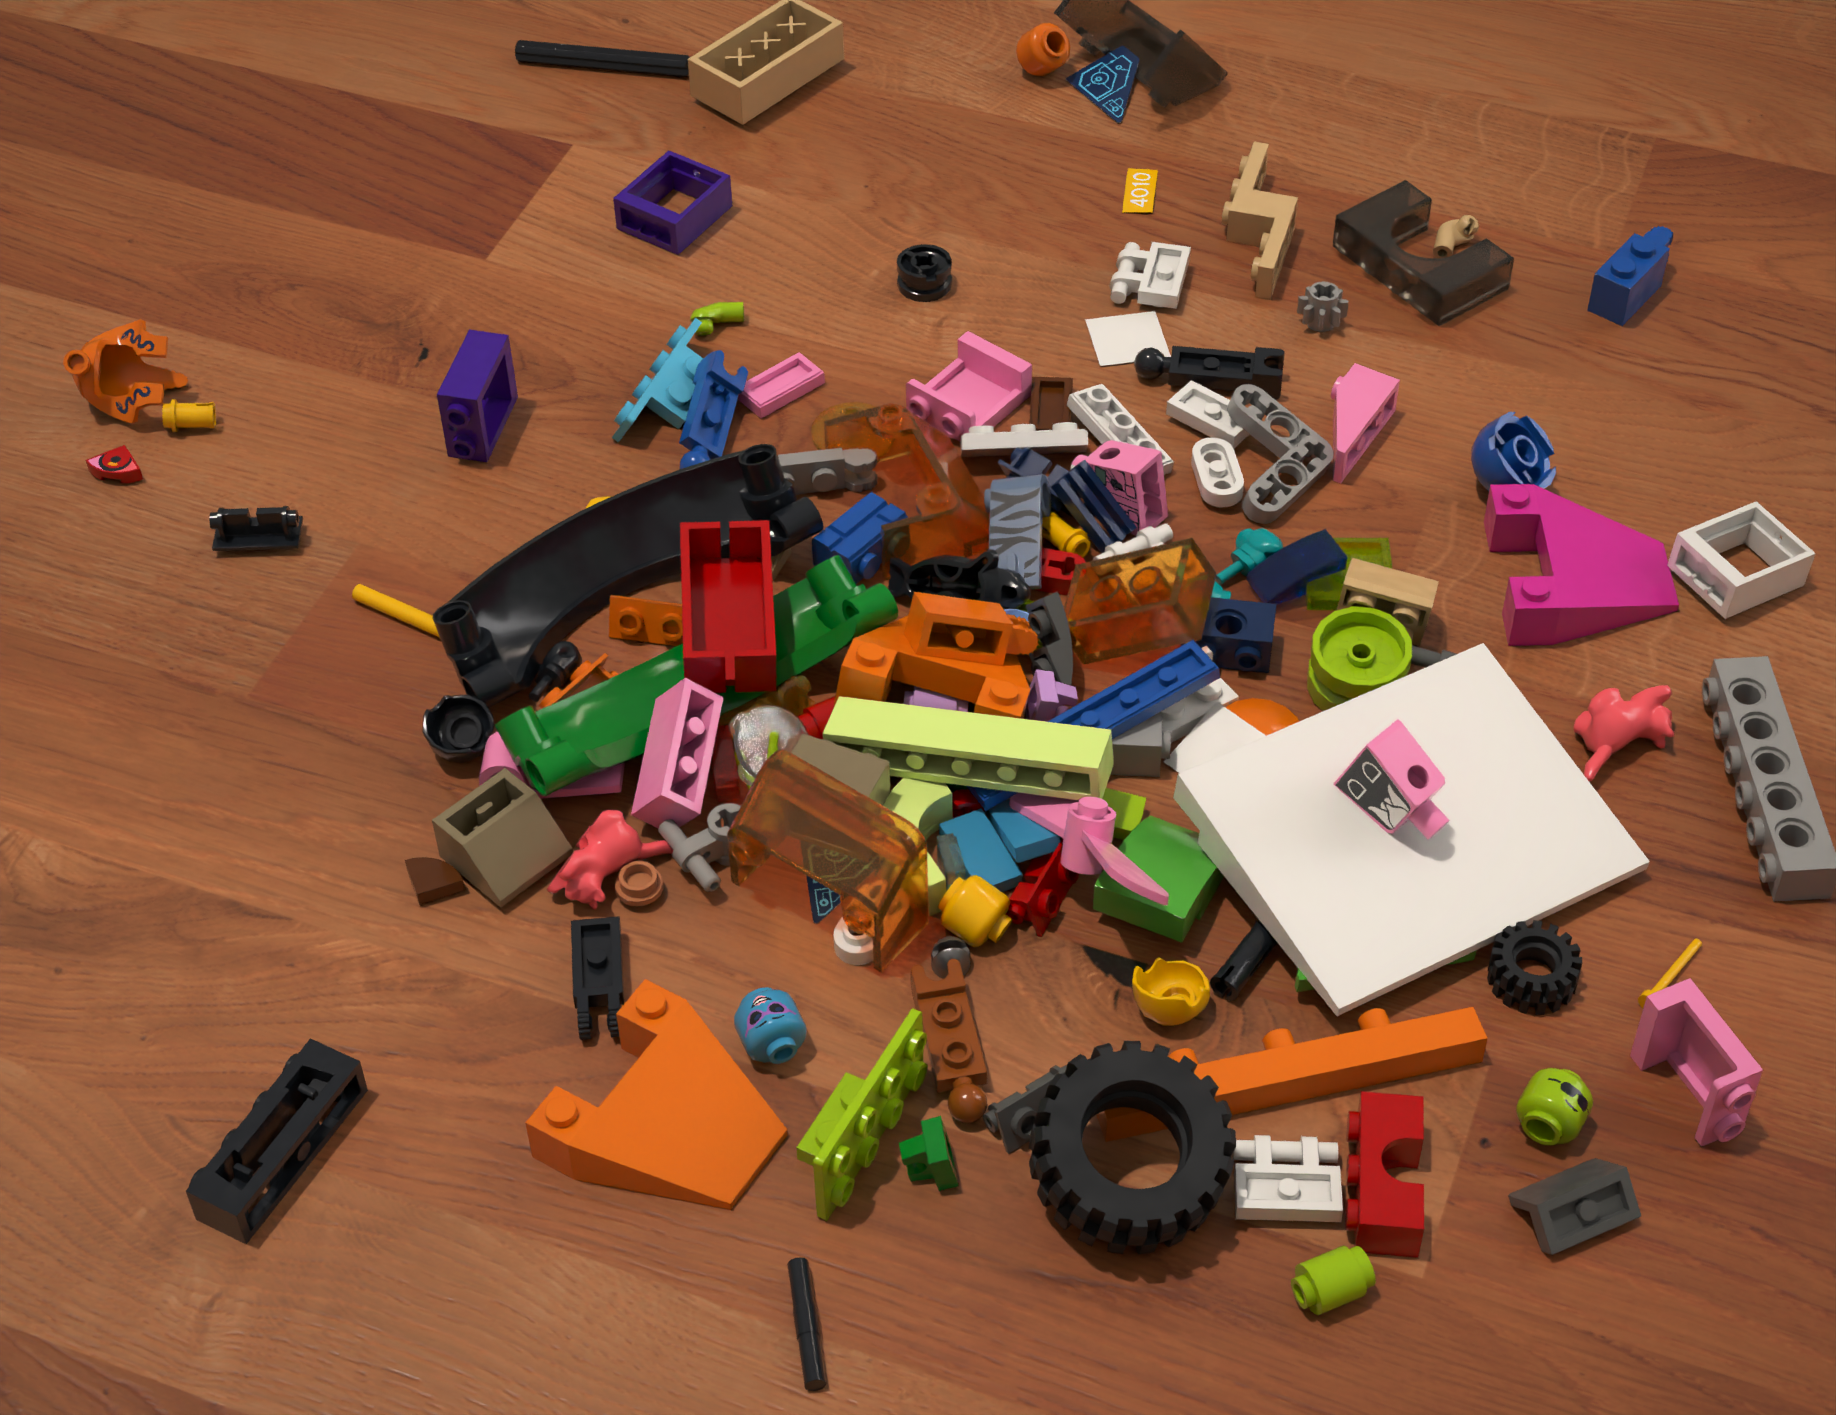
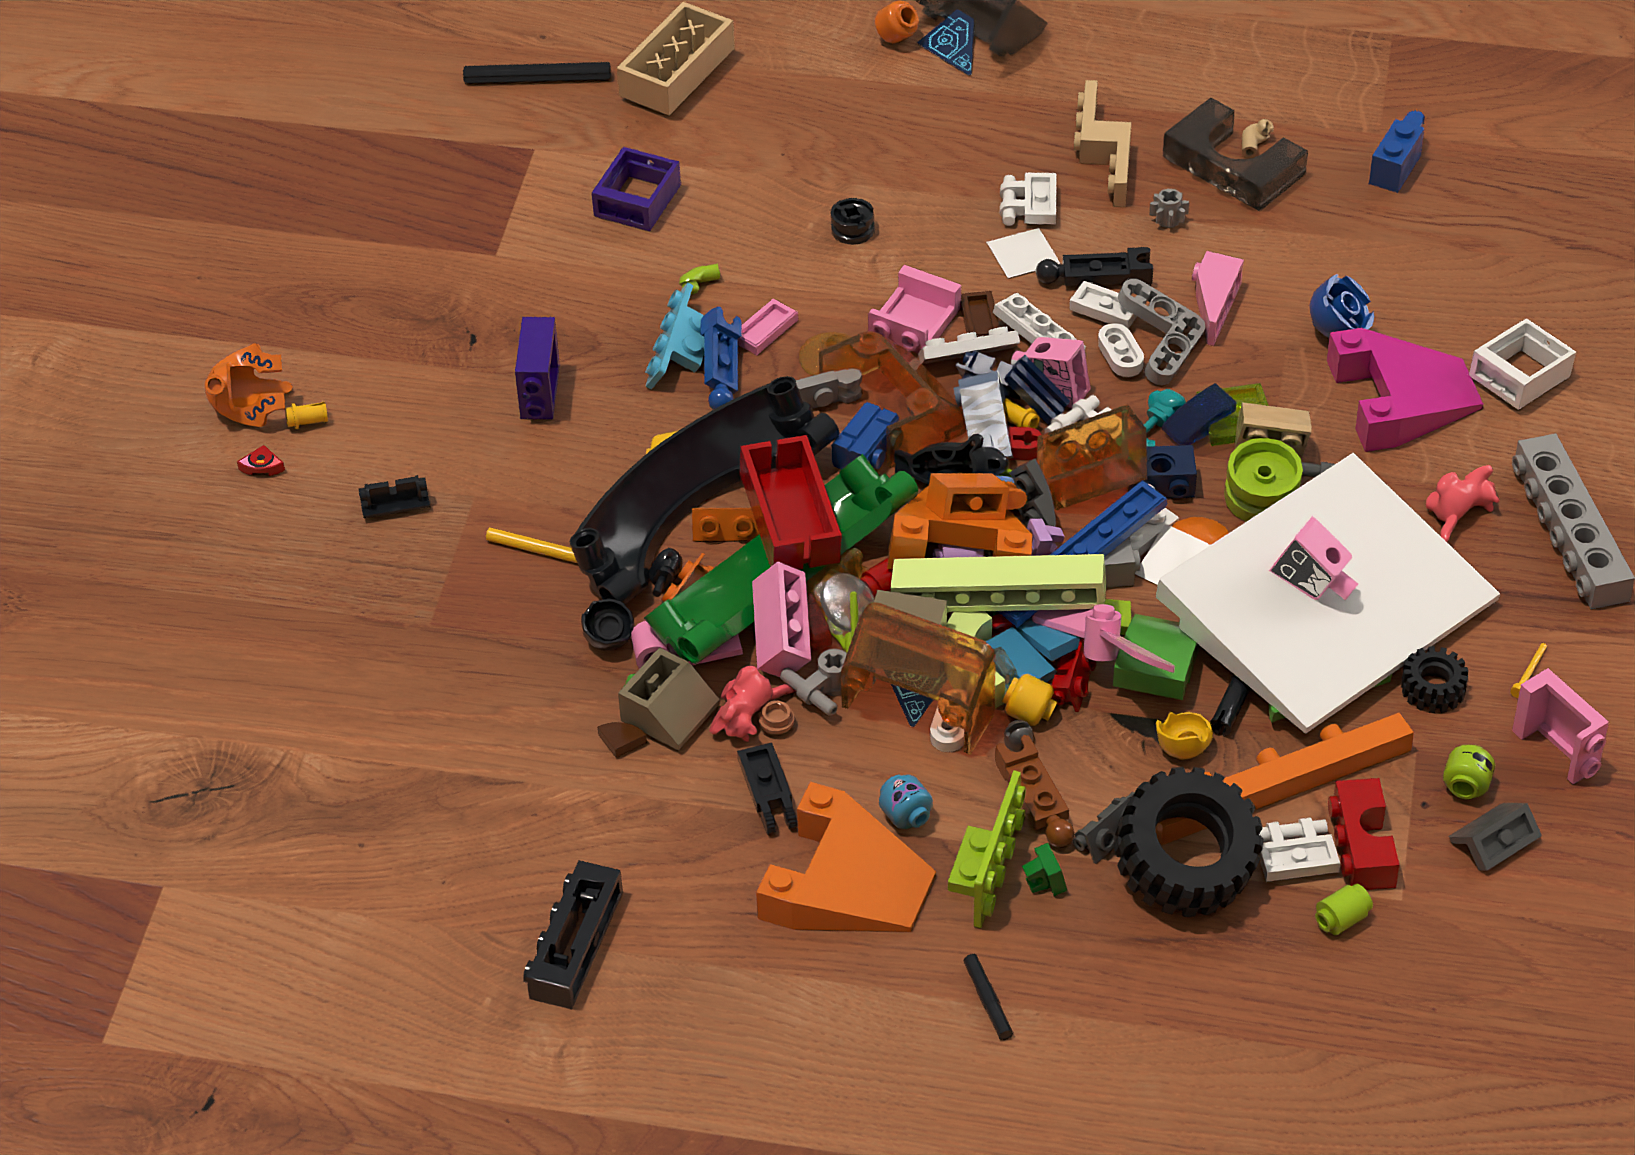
camera: 10 degrees left, 0 degrees up
yellow sticker [1122,168,1158,213] -> none

